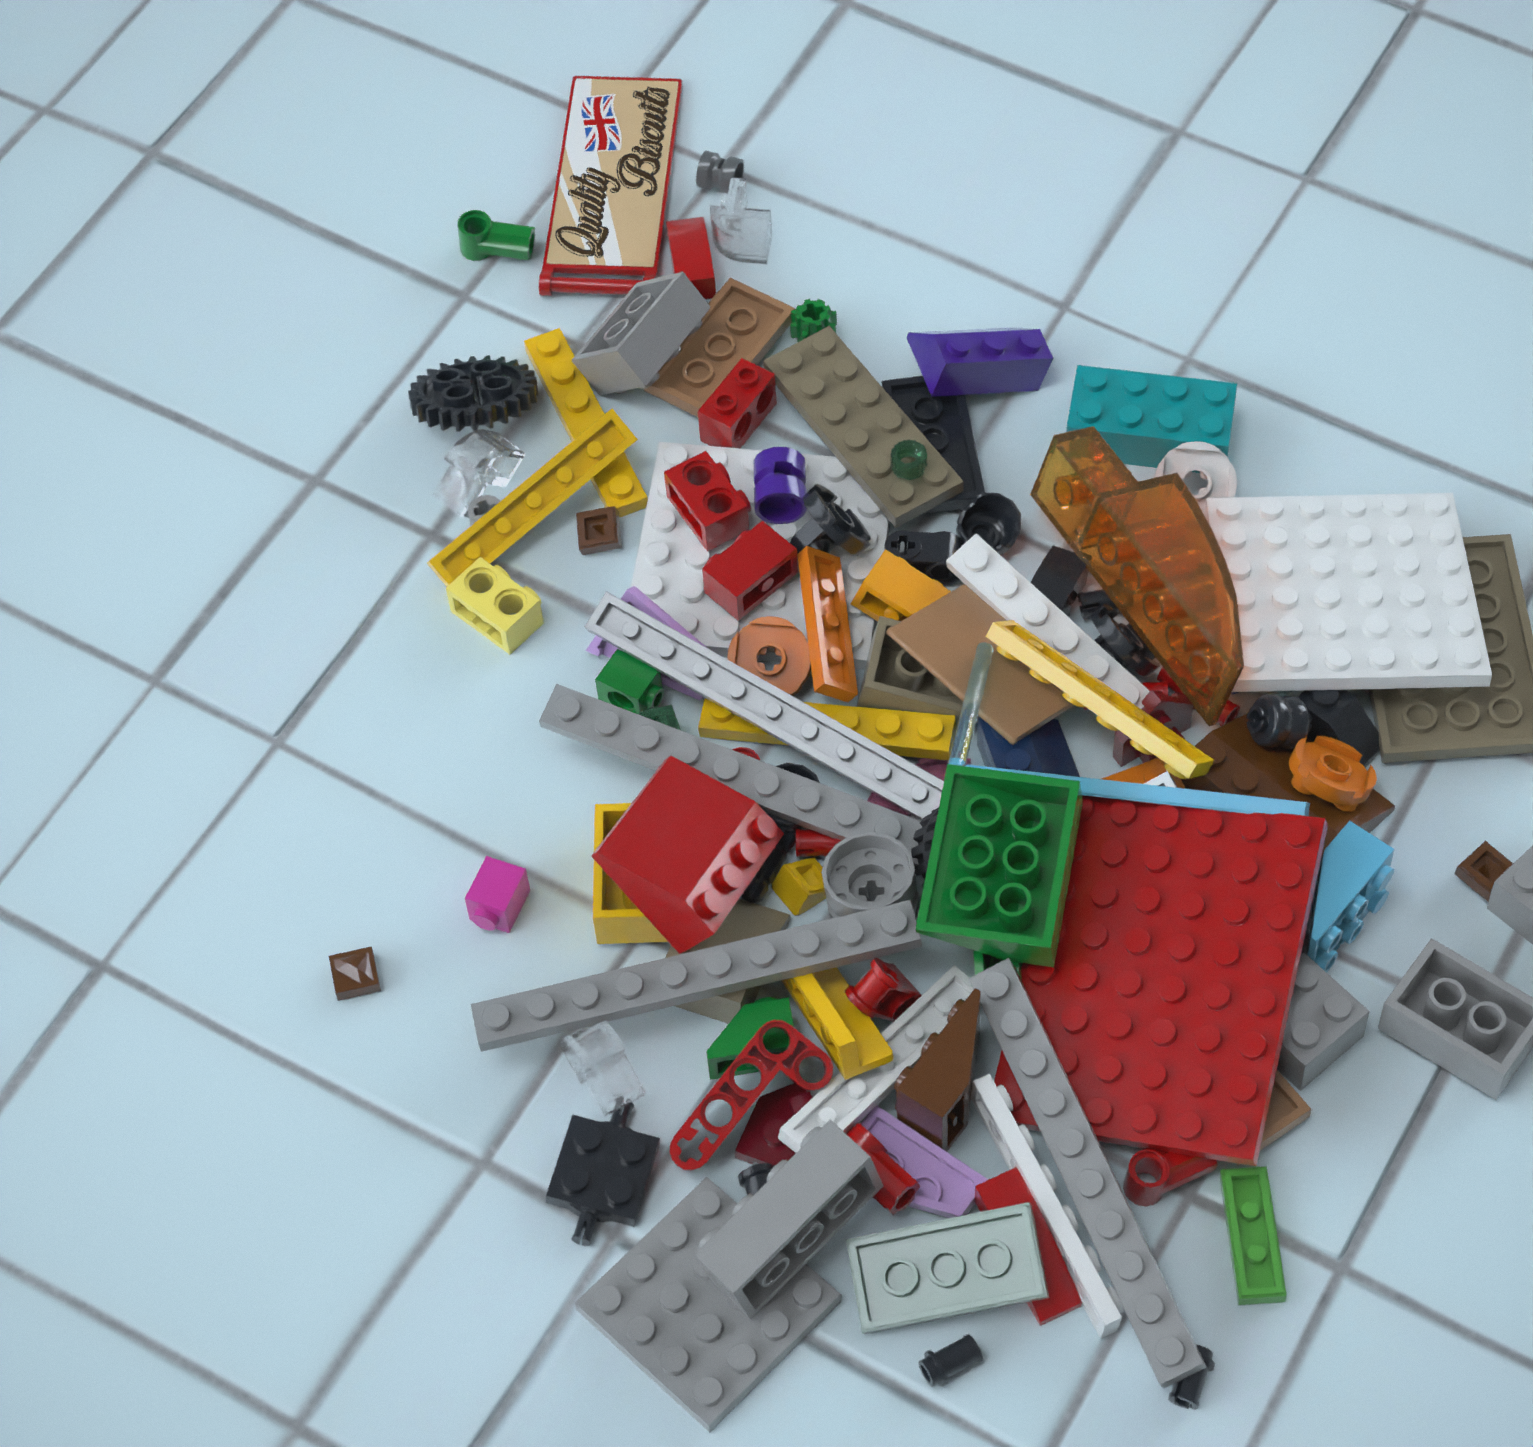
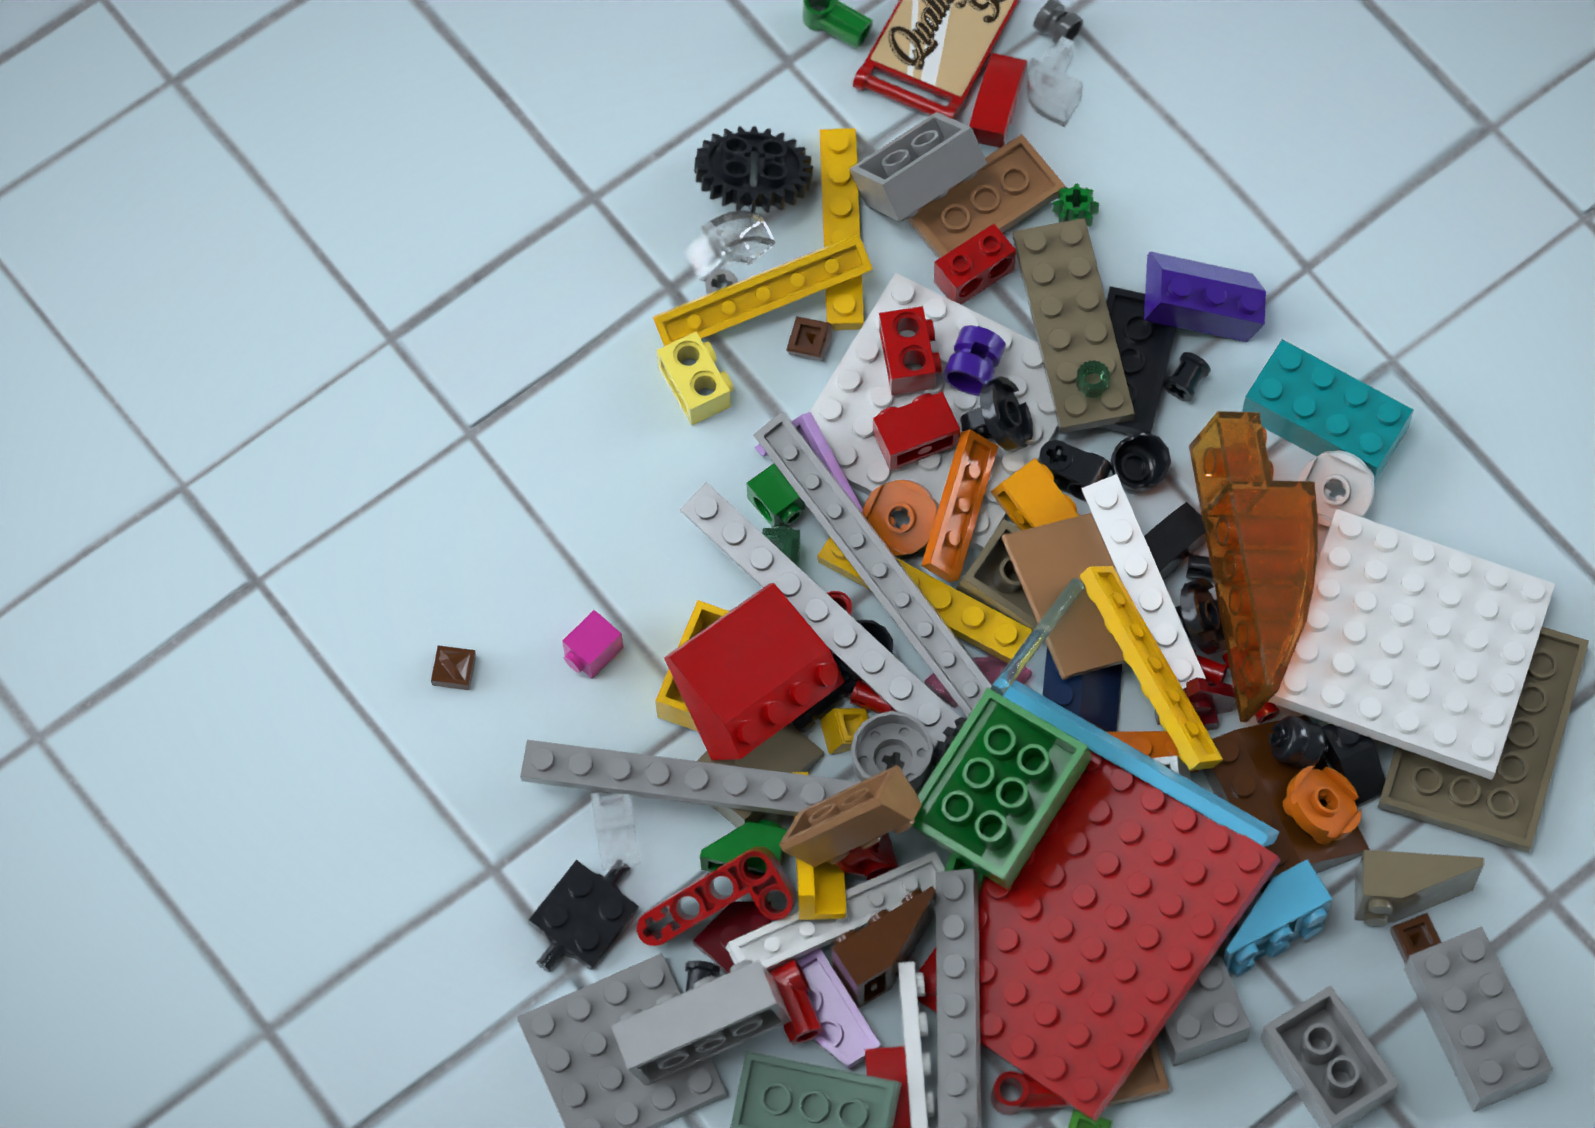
camera: 20 degrees right, 10 degrees up
none -> medium nougat slope [779,765,922,867]
none -> black bush [1163,352,1211,402]
none -> dark tan slope [1354,850,1484,926]

